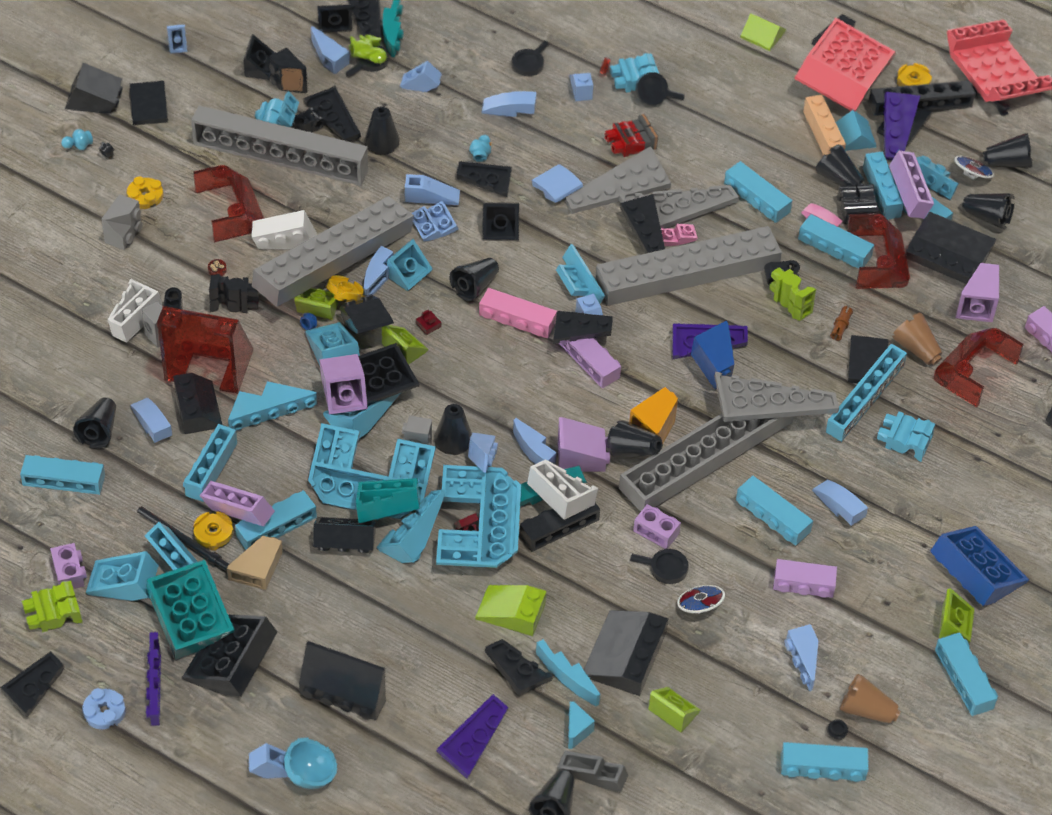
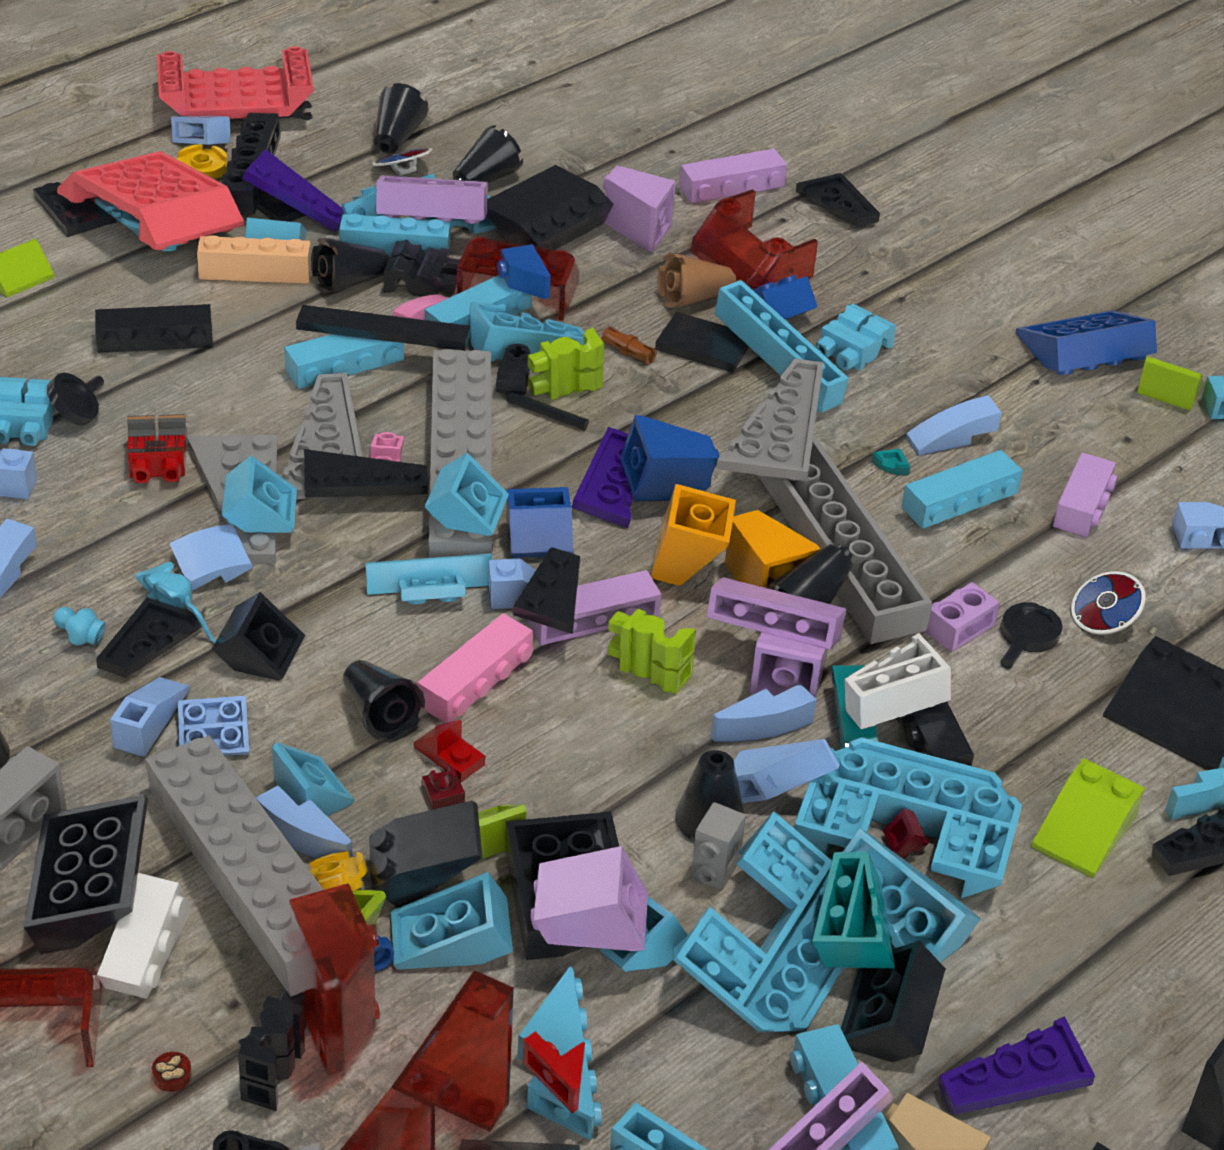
camera: 75 degrees left, 10 degrees down
none -> black slope [24,794,148,955]
none -> black brick [95,304,213,353]
none -> medium azure animal [135,562,216,644]
none -> light blue slope [171,116,231,145]
none -> medium azure slope [222,455,297,533]
none -> clear red windscreen [289,883,380,1076]
none -> black tile [296,305,470,351]
none -> red slope [414,719,486,782]
none -> medium azure slope [425,453,509,536]
none -> medium azure wedge [470,302,585,361]
none -> blue slope [497,244,551,299]
none -> slope [506,487,573,558]
none -> black bar [507,391,589,430]
none -> red slope [522,1031,585,1114]
none -> lime hips [608,609,696,694]
none -> light orange slope [651,484,736,586]
none -> lavender brick [706,577,846,650]
none -> blue slope [753,275,818,319]
none -> teal tile [872,449,911,475]
none -> dark purple wing [938,1016,1095,1115]

